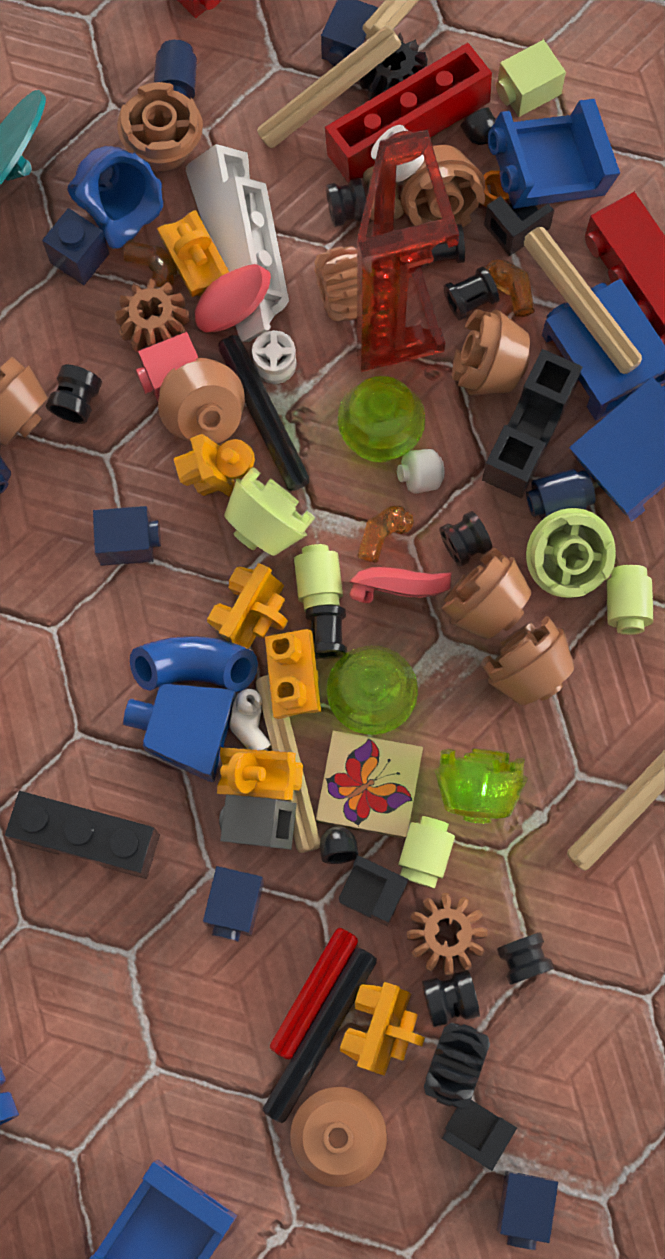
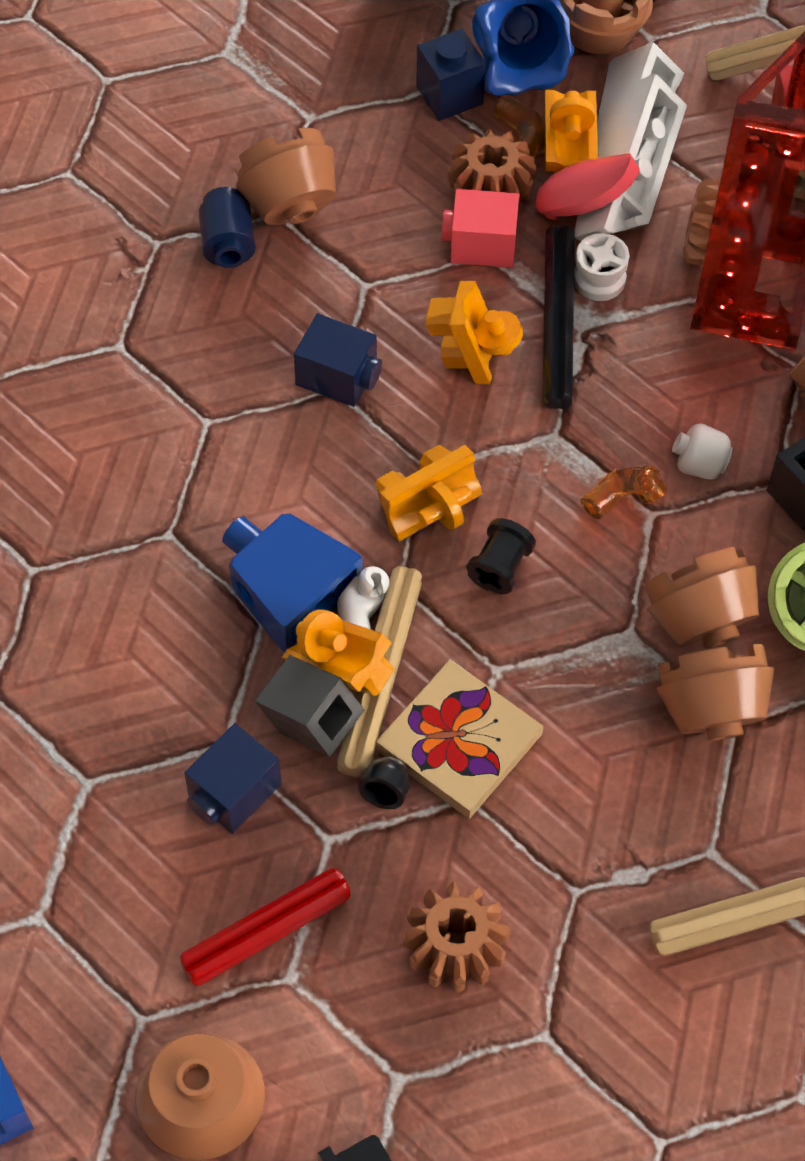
camera: 25 degrees right, 15 degrees down
black arch [5,790,160,879] -> none
black wheel [46,364,102,424] -> none
blue cylinder [129,636,258,692] -> none
nougat cone [158,358,245,444] -> none
yellowish green cone [224,467,315,556] -> none
black axle [263,948,377,1123] -> none
light orange hips [265,629,321,719] -> none
yellowish green brick [294,544,343,612] -> none
clear neon green cone [327,646,418,735] -> none
clear neon green cone [338,376,425,462] -> none
black panel [339,855,409,927] -> none
light orange hips [340,982,425,1076] -> none
coral arm [349,567,452,604] -> none
yellowish green brick [398,816,455,889] -> none
black wheel [422,970,480,1028] -> none
black gear [424,1022,490,1109] -> none
clear neon green cone [434,748,528,823] -> none
black wheel [439,511,493,567] -> none
black wheel [497,932,554,985] -> none

